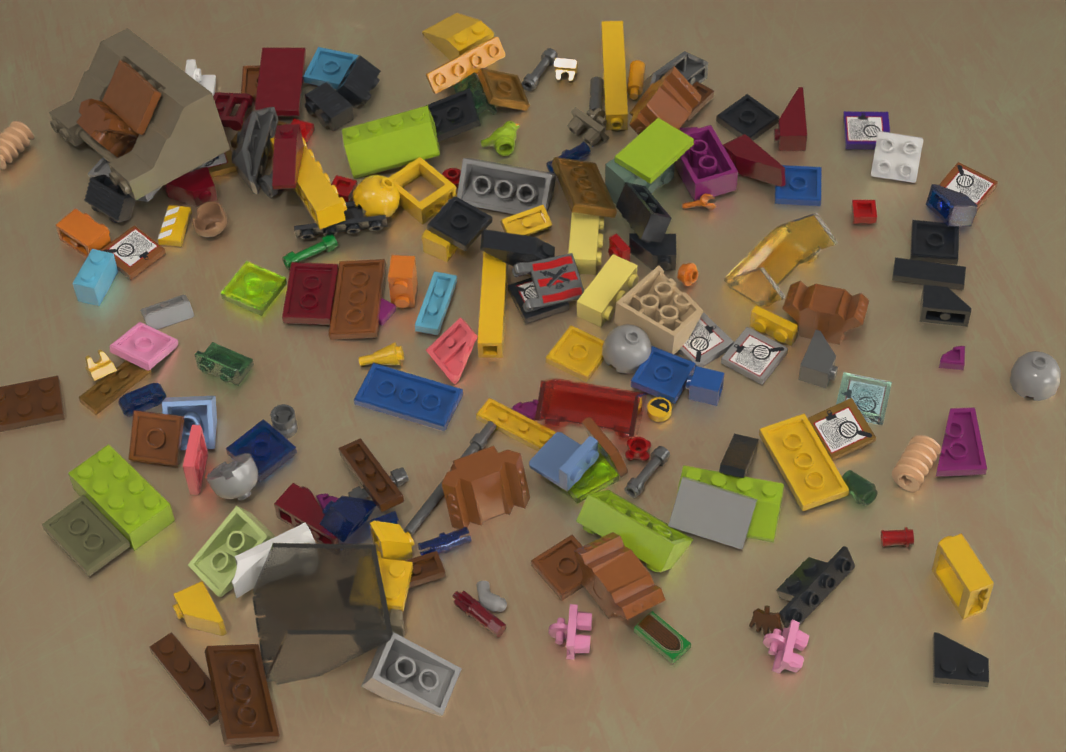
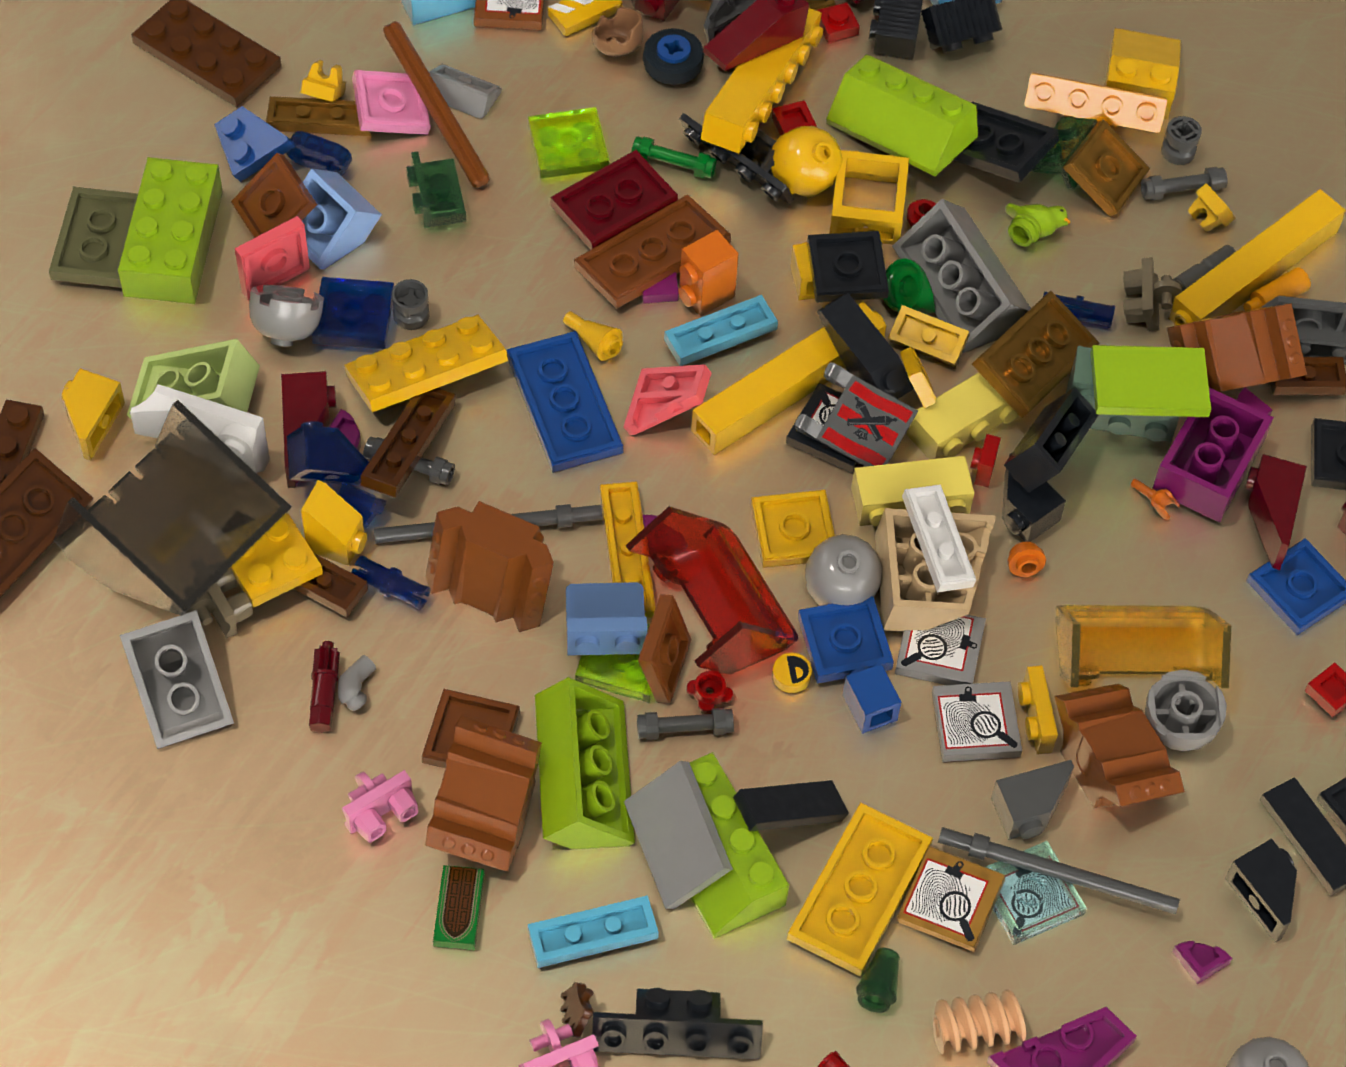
camera: 45 degrees right, 5 degrees up
none -> wing [214,106,296,182]
none -> yellow plate [344,314,508,413]
none -> dark orange axle [383,21,490,188]
none -> medium azure plate [528,895,659,968]
none -> black wheel [643,28,704,85]
none -> green piece [883,258,935,314]
none -> yellow tile [900,347,937,408]
none -> white tile [902,484,976,593]
none -> dark grey bar [938,827,1180,914]
none -> light grey cylinder [1145,670,1227,751]
none -> dark grey wheel [1161,116,1202,165]

